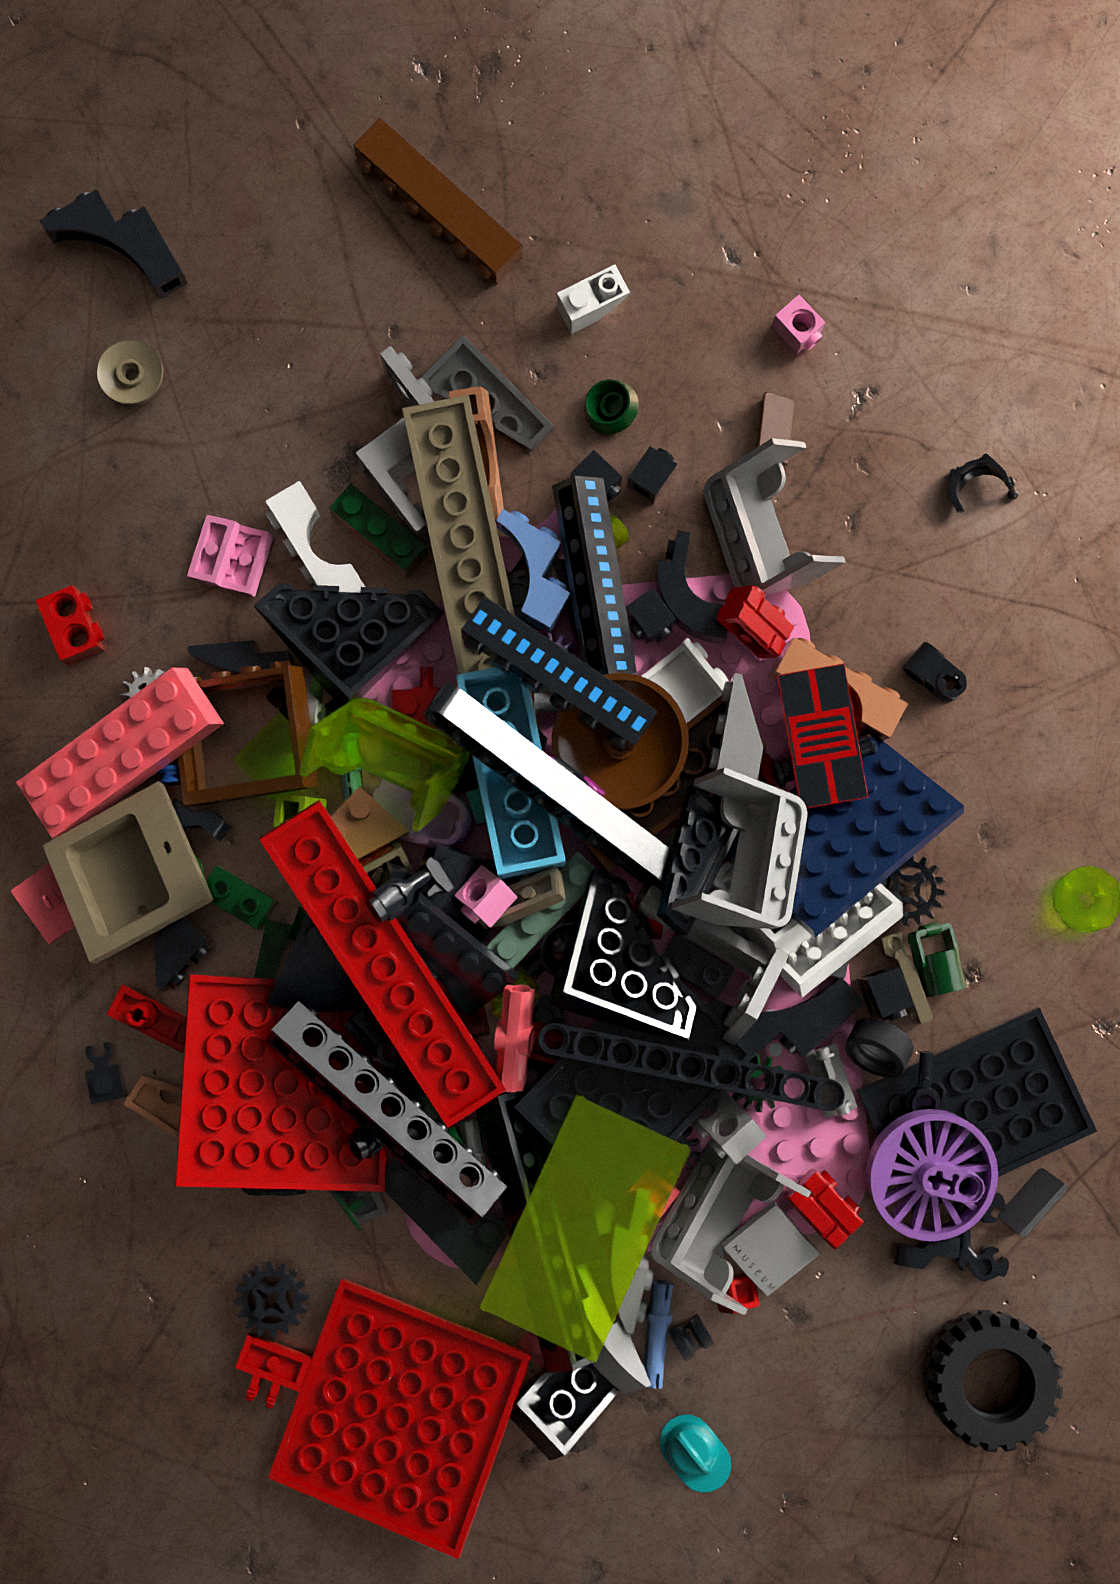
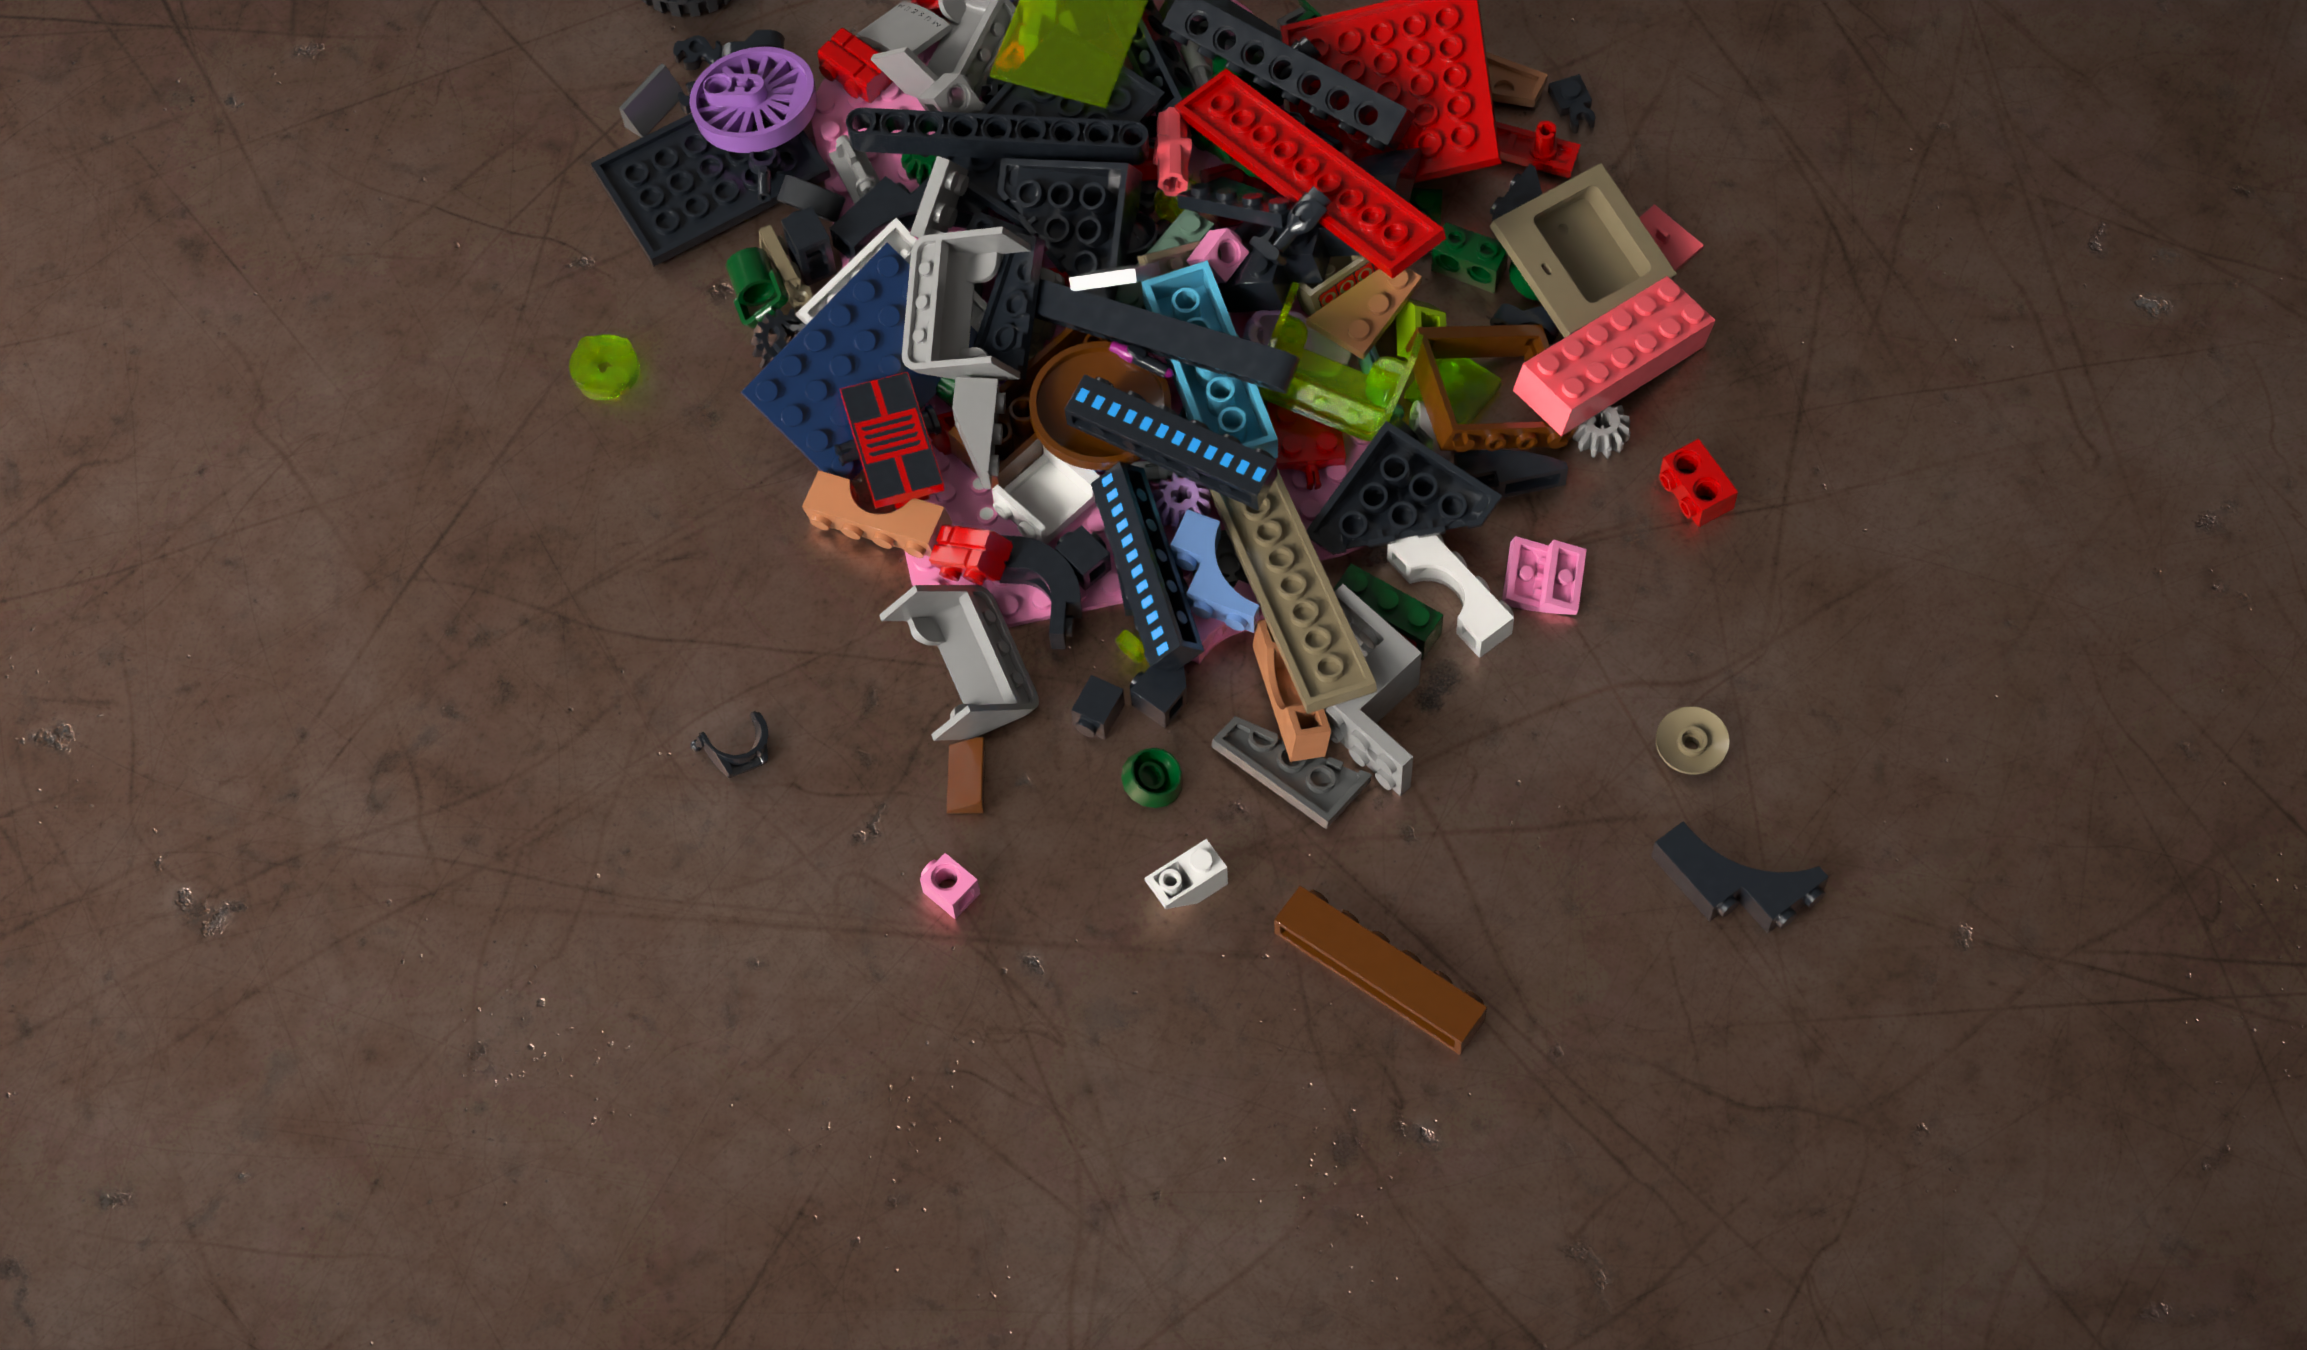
camera: 175 degrees left, 20 degrees down
black piece [902,642,967,702] -> none
none -> tile [1069,261,1160,291]

